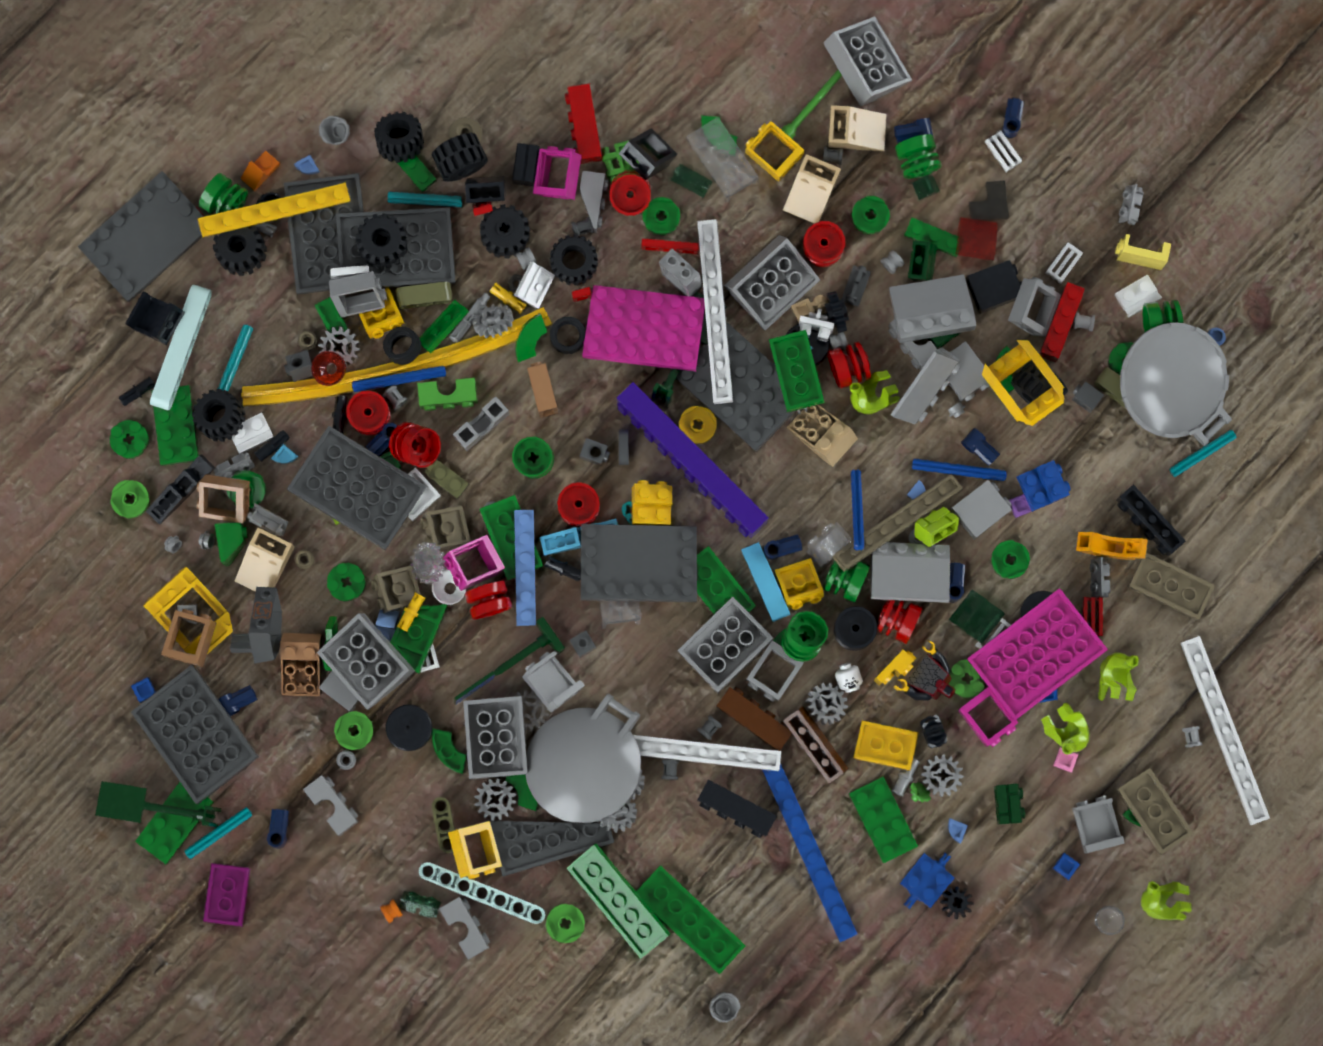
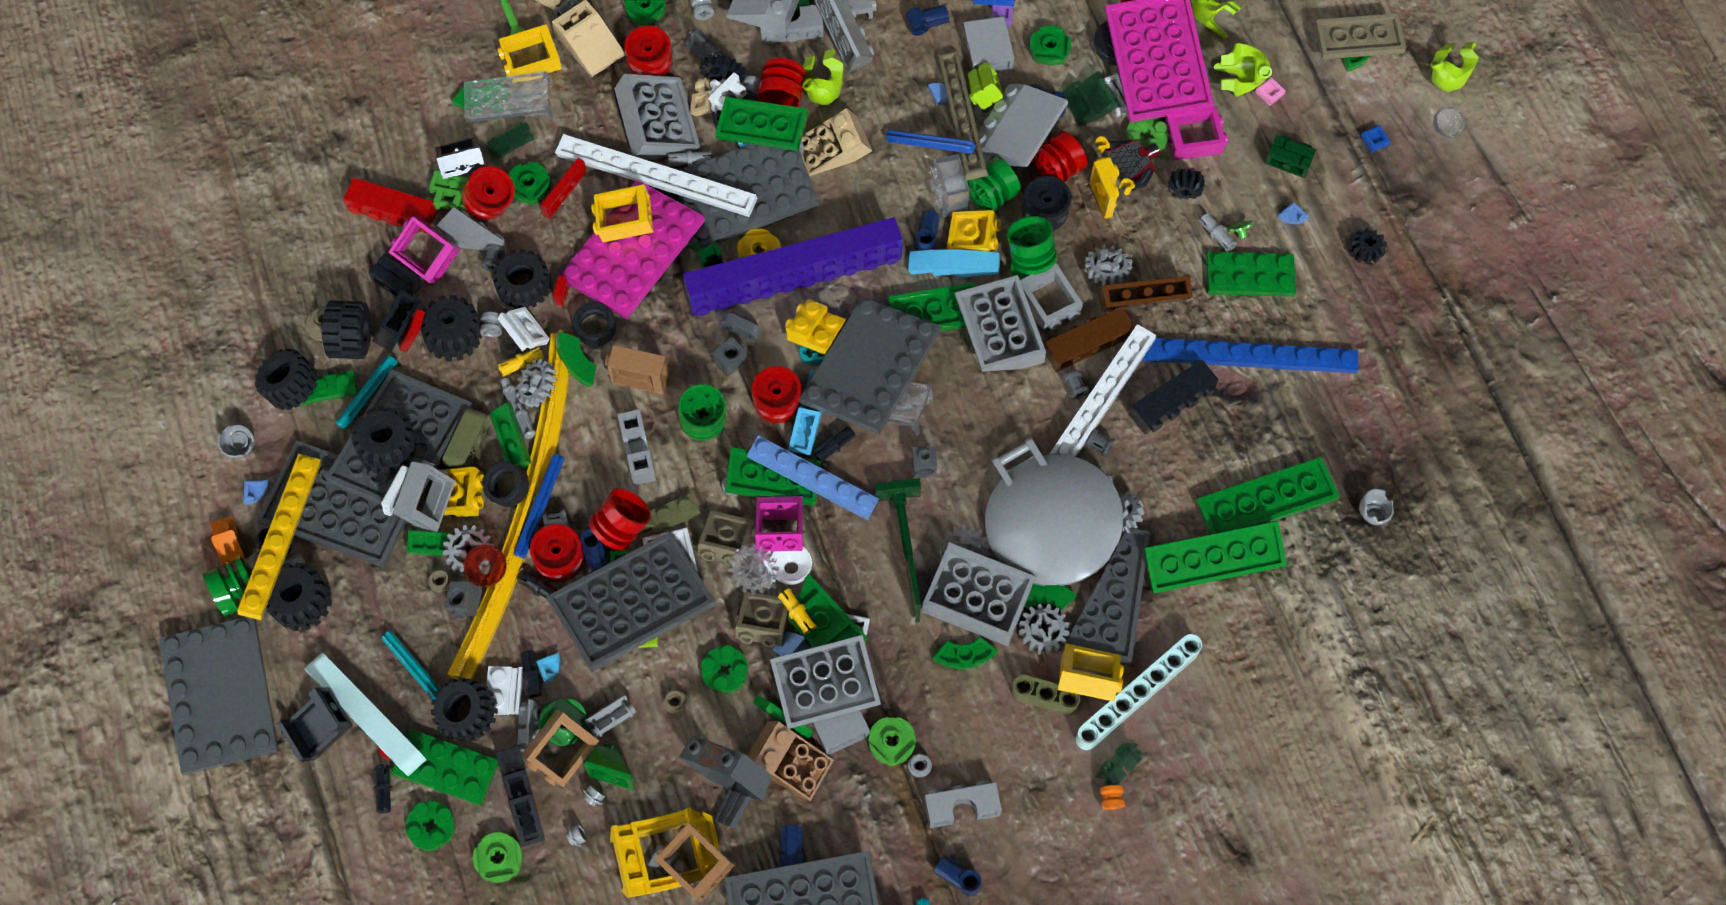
camera: 65 degrees left, 15 degrees down
tan slope [235,528,295,592] -> none
black wheel [386,704,433,751] -> none
bright green arch [417,378,478,411] -> none
light grey arch [439,897,490,960] -> none
red wheel [464,581,512,620] -> none
light grey panel [522,651,585,713] -> none
bright green plate [546,904,585,943] -> none
light grey window [659,249,702,297] -> none
white head [835,663,863,693] -> none
yellow tile [853,721,919,771] -> none
blue plate [900,853,955,909] -> none
blue axle [912,459,1007,481] -> none
light grey gear [921,754,964,797] -> none
light grey plate [948,402,966,418] -> none
light grey panel [1072,796,1125,854] -> none
none -> yellow window [591,184,654,242]
none -> light grey pin [668,150,712,167]

